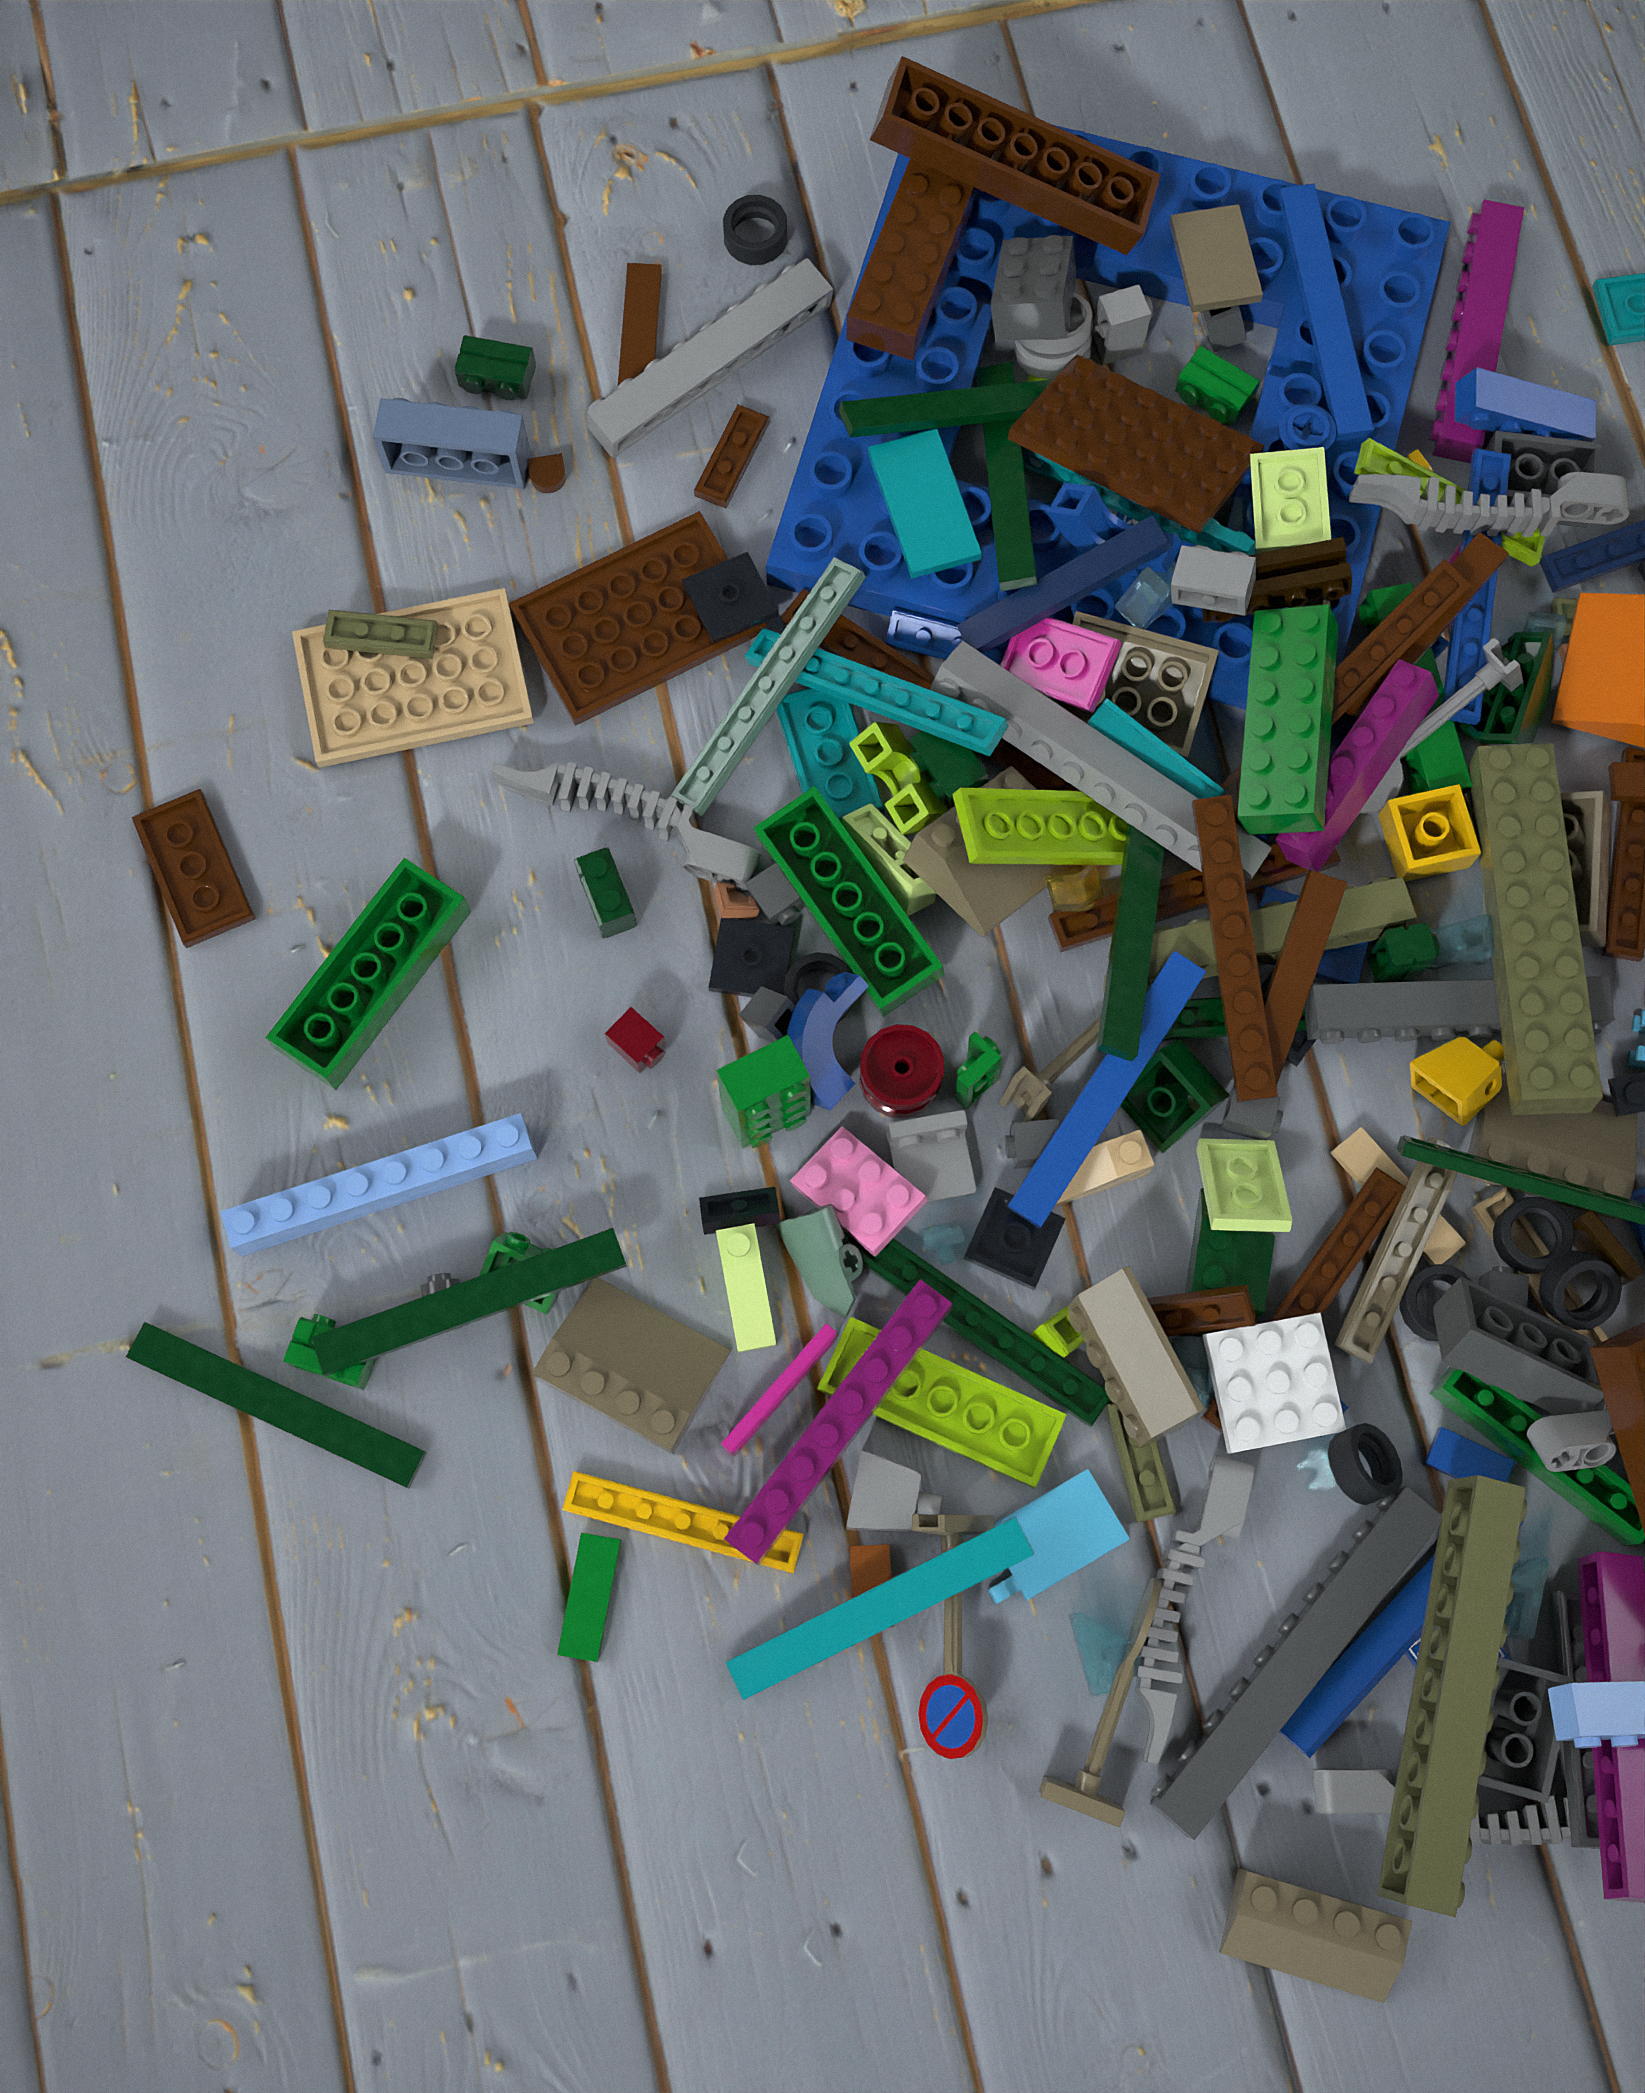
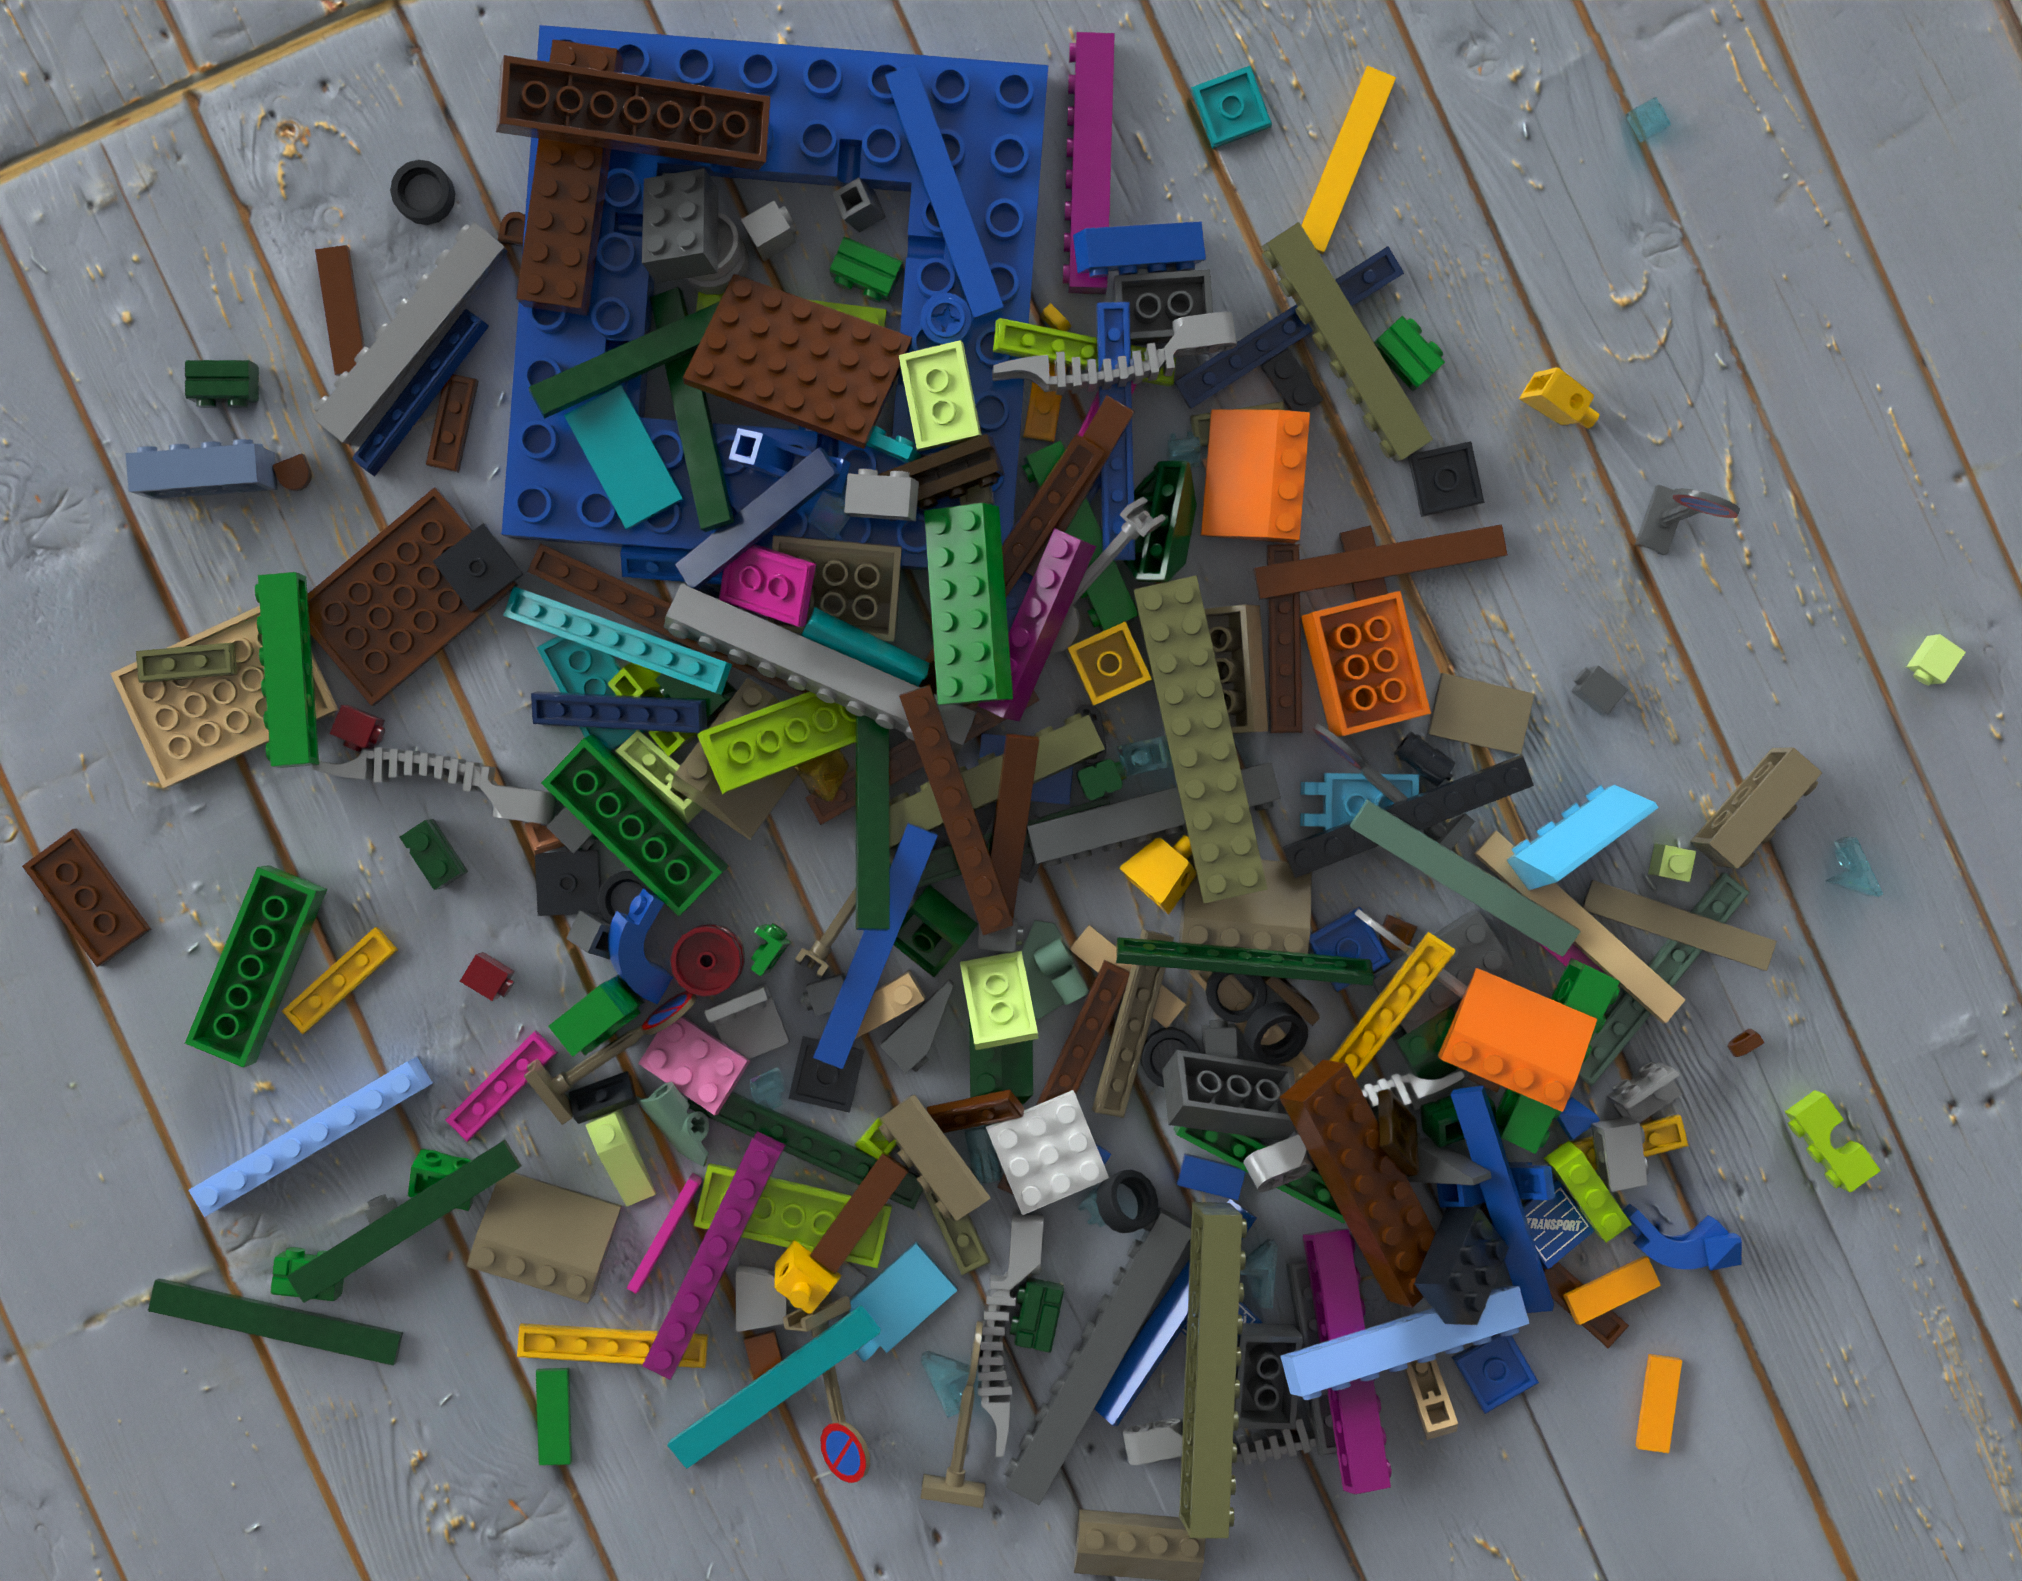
camera: 10 degrees left, 15 degrees up
sand green tile [670,557,866,817] -> none
dark tan tile [1169,204,1263,313] -> none
none -> green brick [255,572,319,768]
none -> yellow tile [281,927,398,1035]
none -> dark red brick [329,705,385,752]
none -> dark blue tile [352,309,489,477]
none -> dark pink tile [445,1031,558,1142]
none -> reddish brown tile [498,212,525,247]
none -> dark tan piece [524,990,697,1125]
none -> dark blue tile [531,691,707,733]
none -> yellow torso [774,1240,842,1314]
none -> reddish brown tile [810,1152,909,1273]
none -> dark grey slope [880,979,954,1074]
none -> dark green brick [1009,1277,1064,1353]
none -> sand green panel [1022,920,1089,1020]
none -> light orange tile [1023,363,1067,443]

